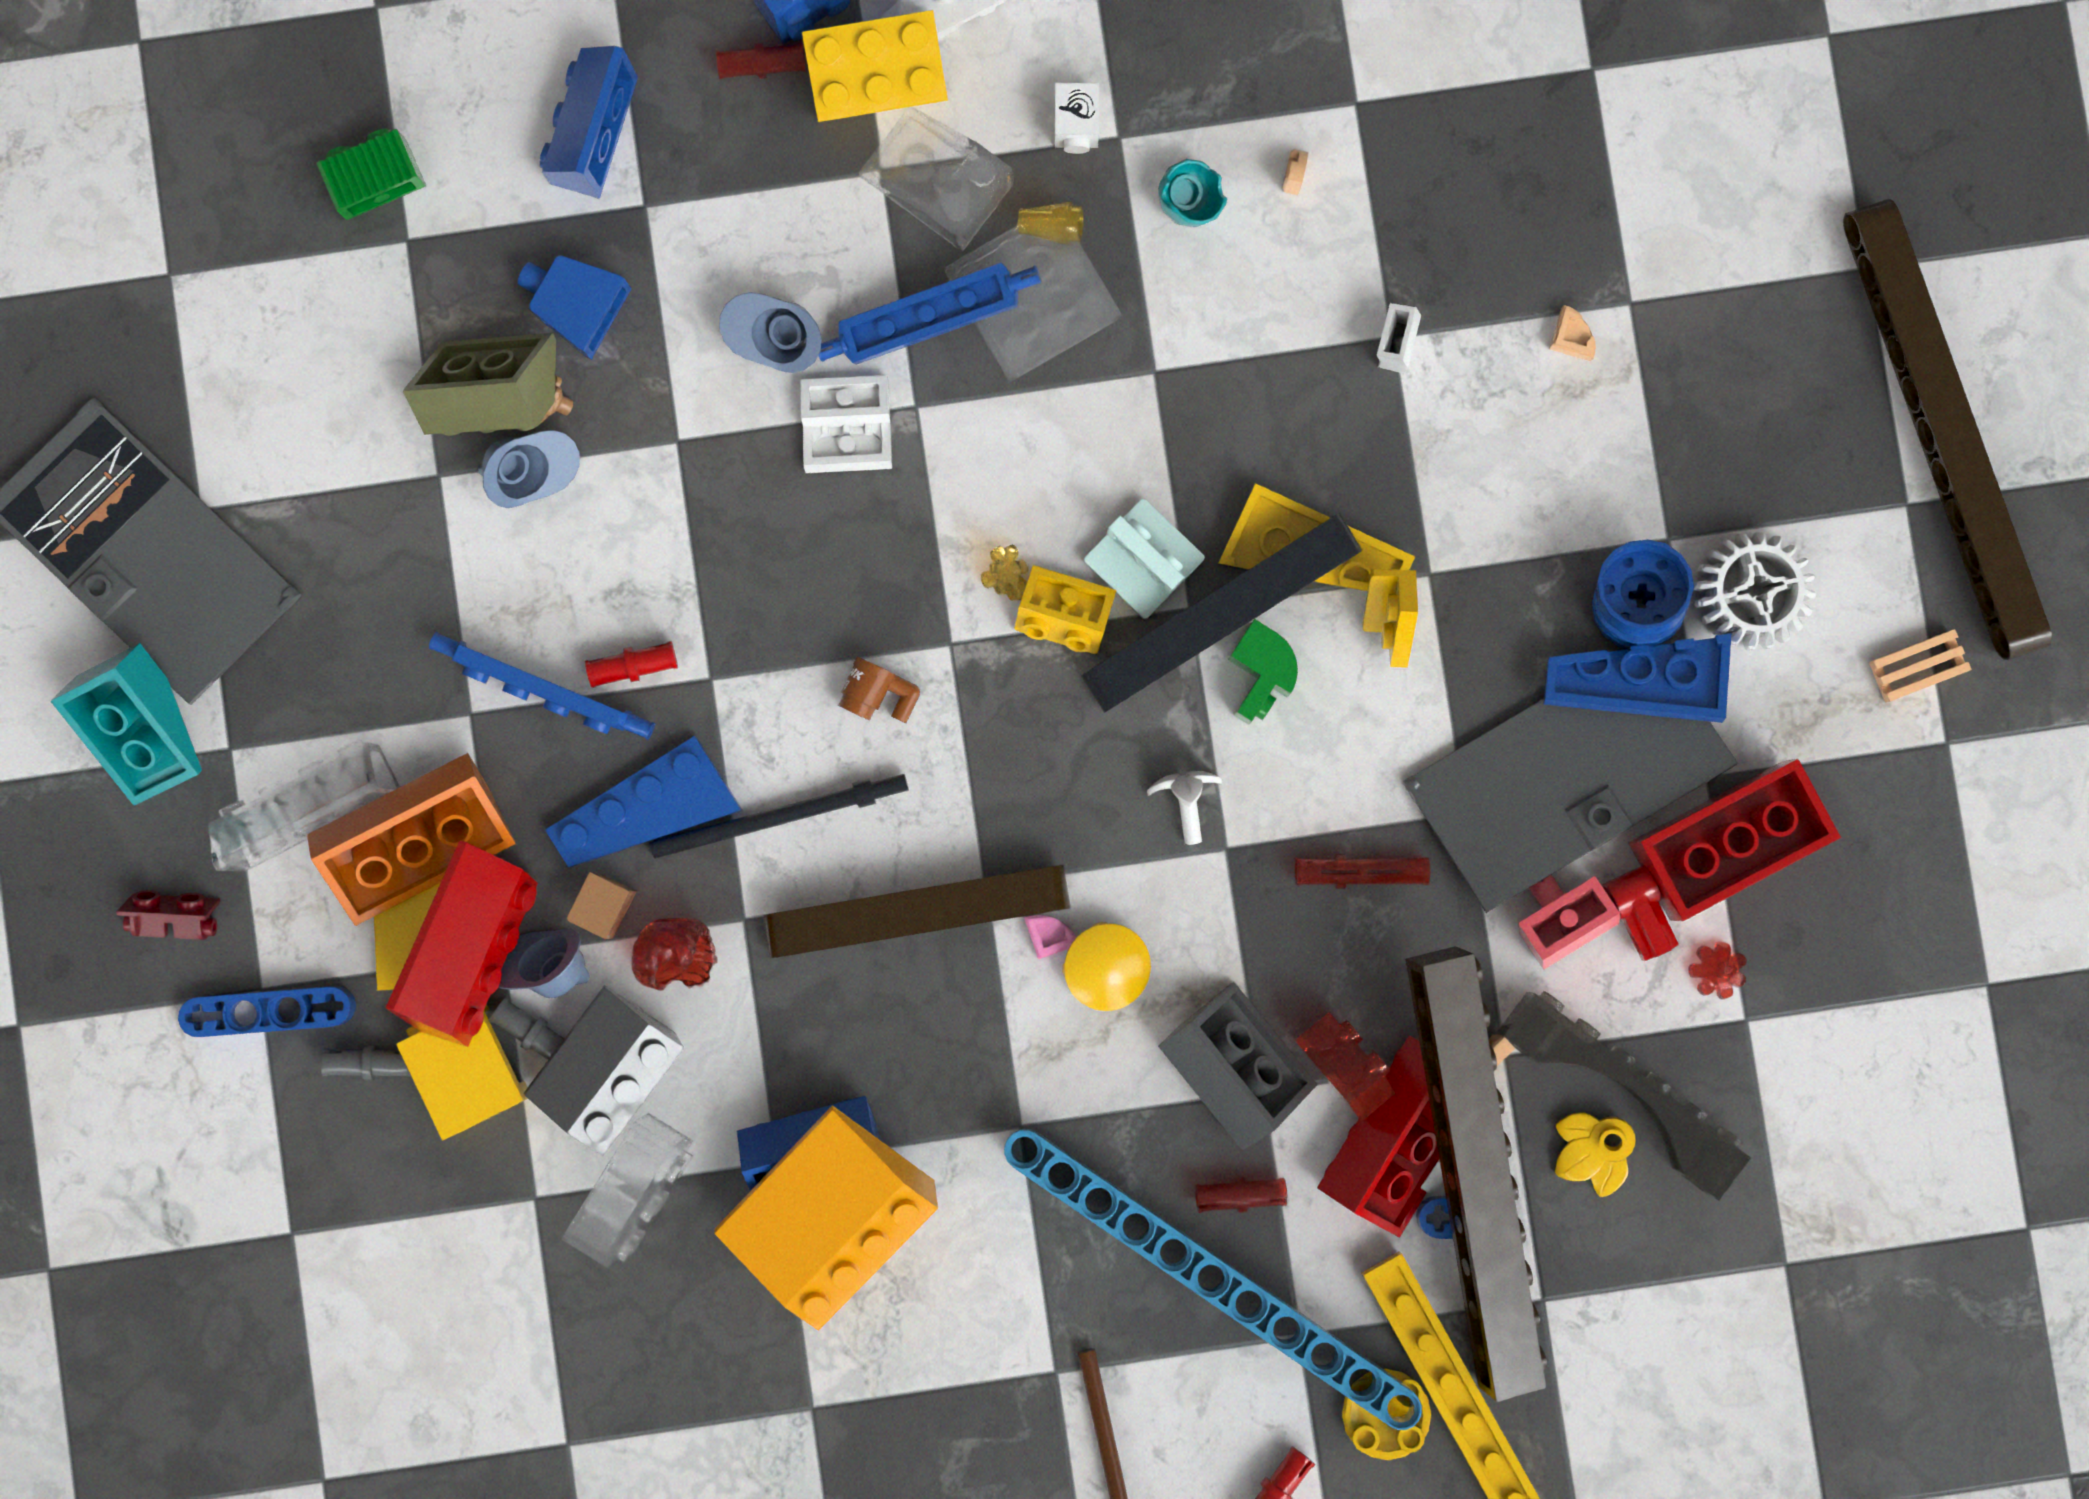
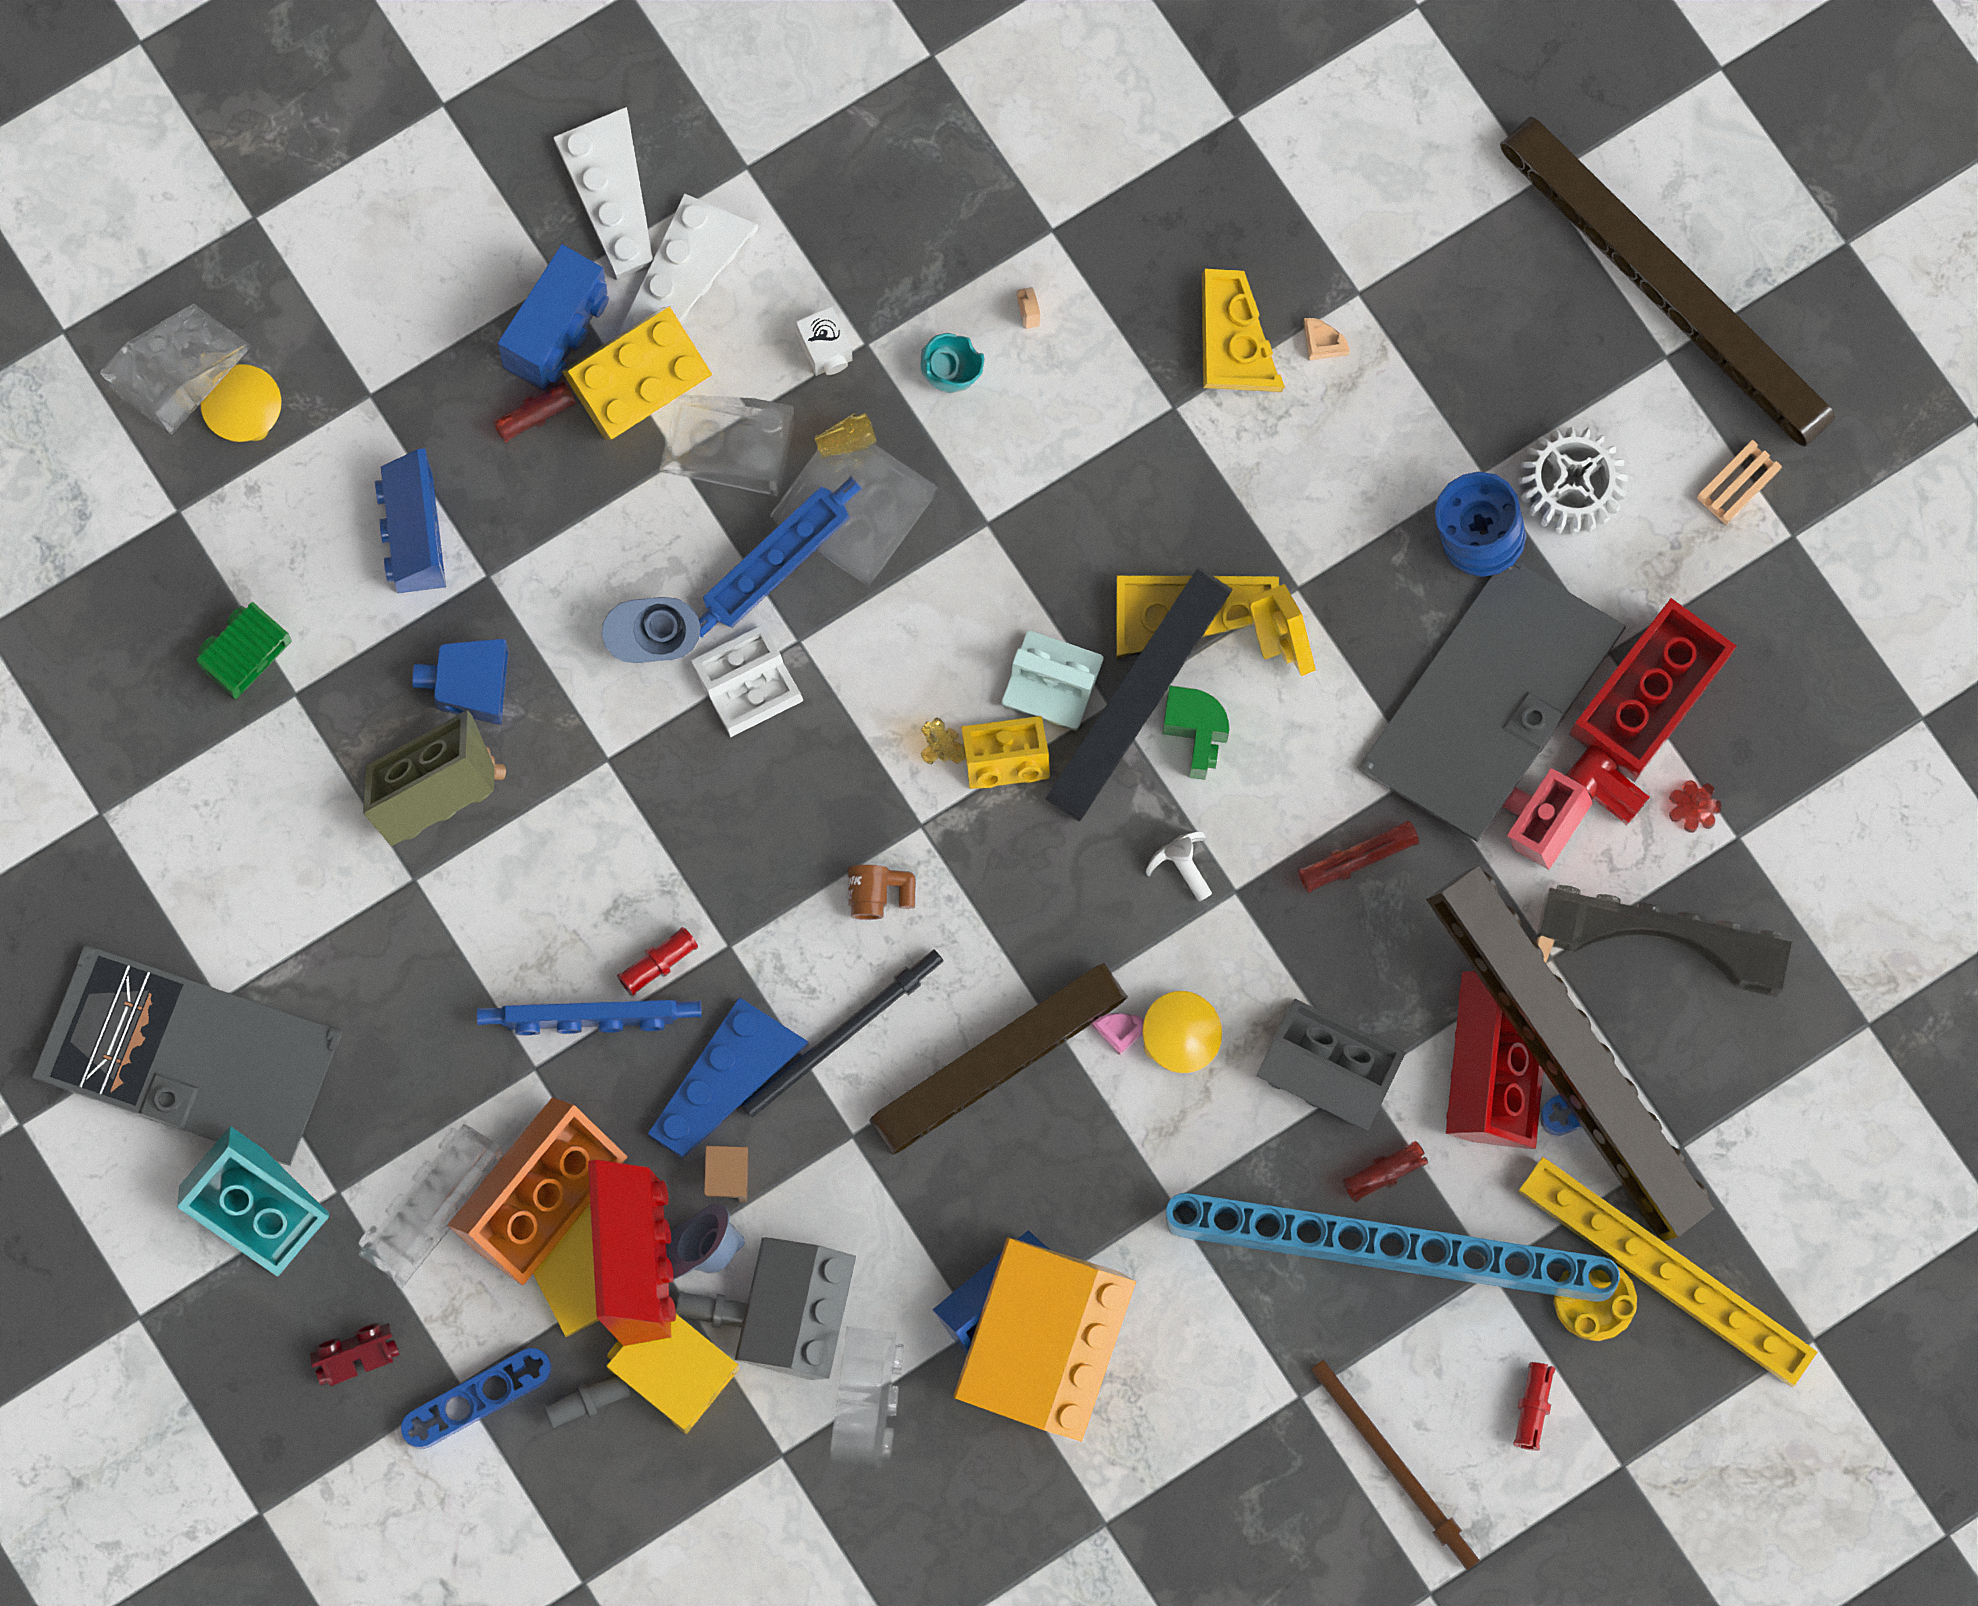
camera: 30 degrees left, 10 degrees down
sand blue piece [478,430,580,508] -> none
clear red hair [631,918,718,991] -> none
clear red brick [1295,1012,1396,1122] -> none
white piece [1377,303,1421,374] -> none
white sticker [1421,1160,1443,1195] -> none
blue wing [1543,633,1732,723] -> none
yellow plate [1555,1112,1636,1197] -> none
none -> yellow wing [1202,269,1285,392]

